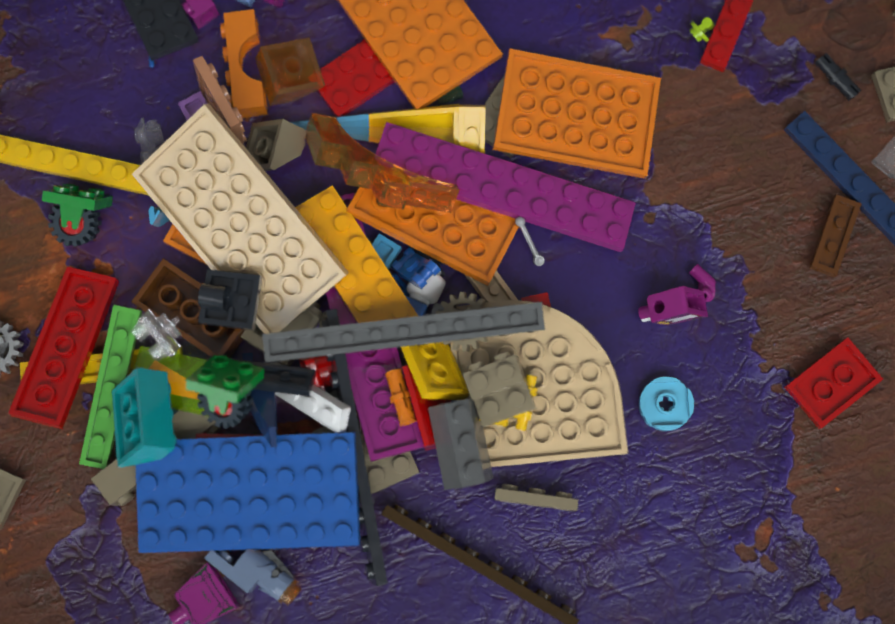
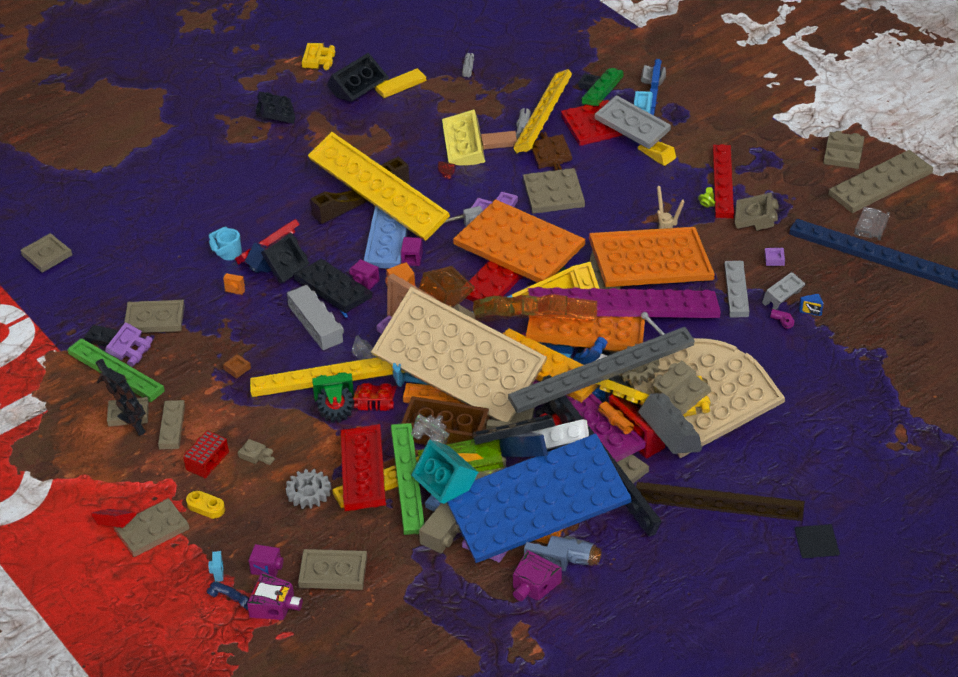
camera: 20 degrees left, 35 degrees down
green plate [186,355,264,428] -> none
black plate [198,269,263,331] -> none
dark tan plate [494,484,578,512] -> none
magenta torso [639,286,708,325] -> none
medium azure plate [639,376,694,431] -> none
red plate [784,337,883,429] -> none
reddish brown plate [809,194,862,277] -> none
black pin [814,53,862,101] -> none
none -> light grey brick [287,285,344,350]
none -> red hinge [353,383,397,411]
none -> tan plant [657,186,685,229]
none -> light grey plate [724,261,749,317]
none -> dark tan plate [735,193,779,230]
none -> light grey hinge [762,272,805,310]
none -> medium lavender plate [764,248,785,266]
none -> slope [799,294,823,316]

